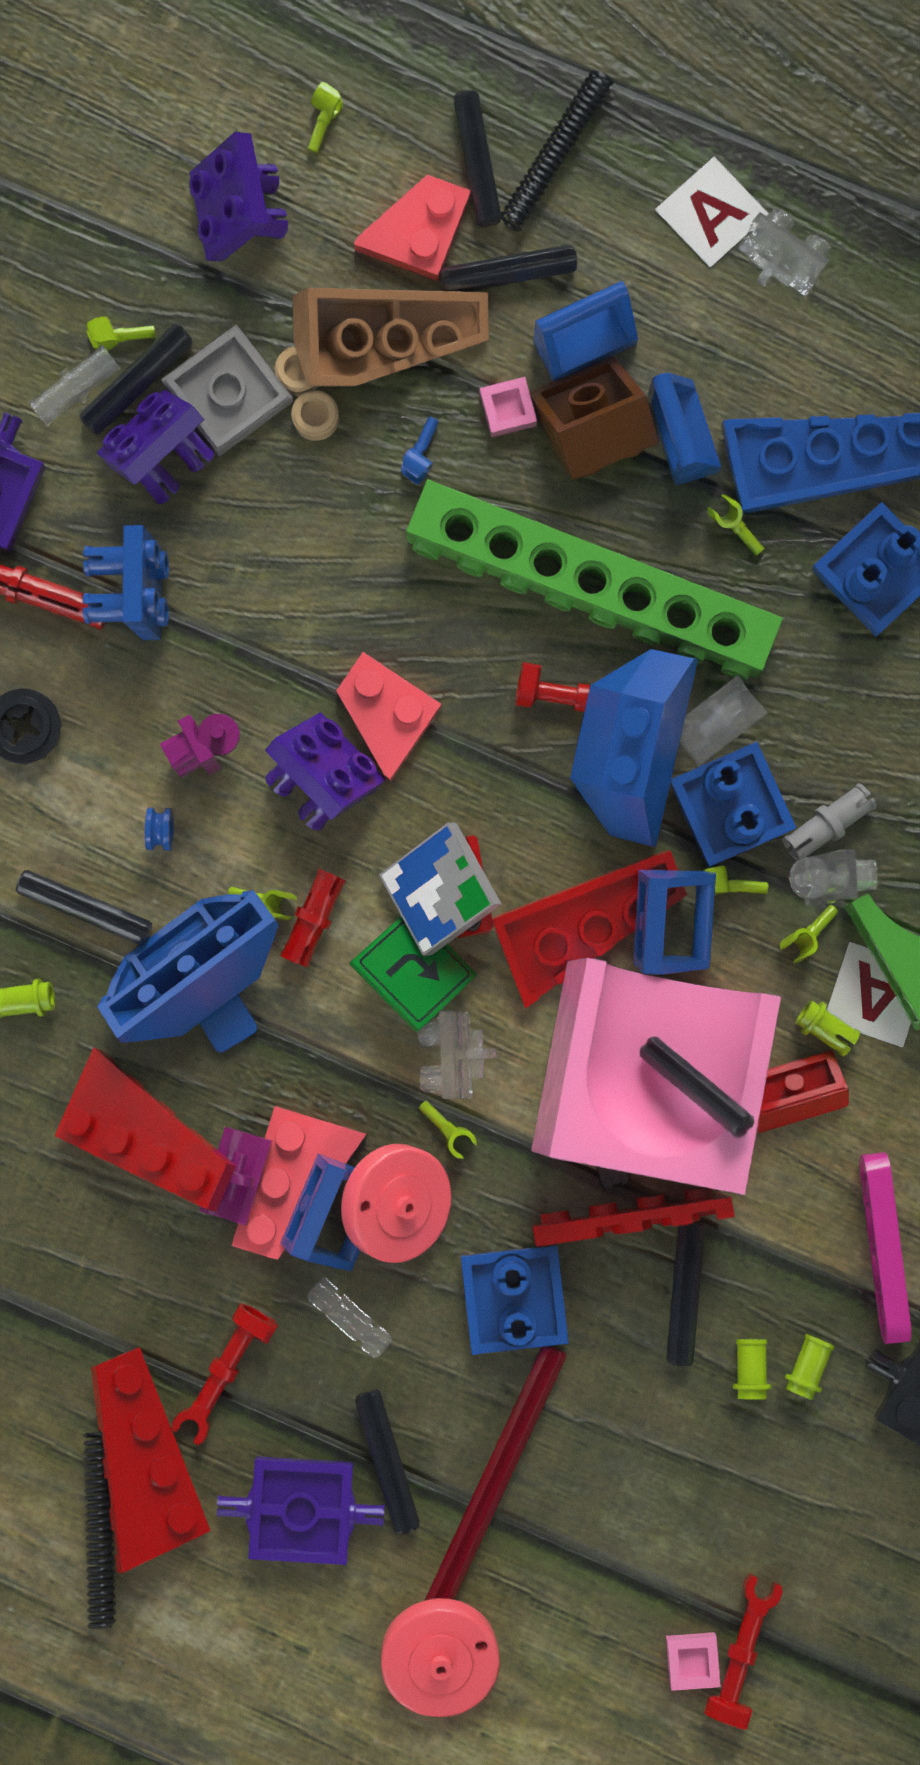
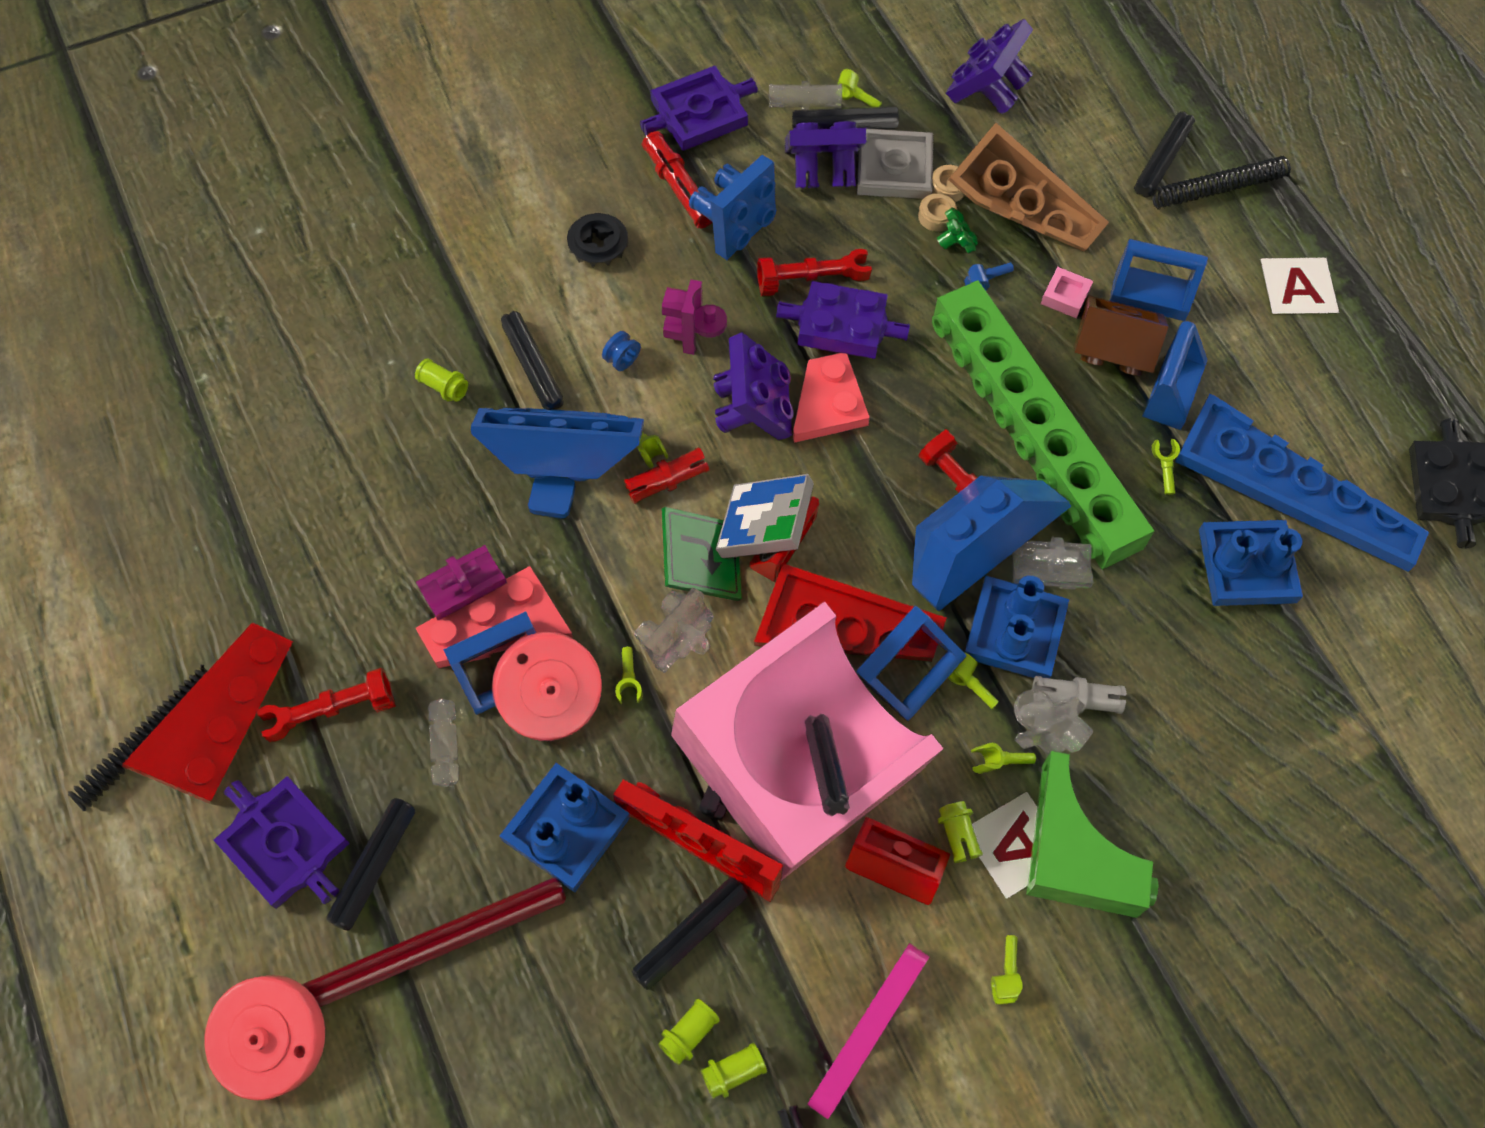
camera: 40 degrees right, 20 degrees down
red wing [54,1047,236,1212] -> none
lime hand [307,82,343,153] -> none
coral wing [354,174,471,281] -> none
black axle [440,244,578,292] -> none
clear hips [738,208,830,296] -> none
none -> red piece [757,249,872,296]
none -> dark purple plate [776,281,910,359]
none -> green plant [937,207,979,254]

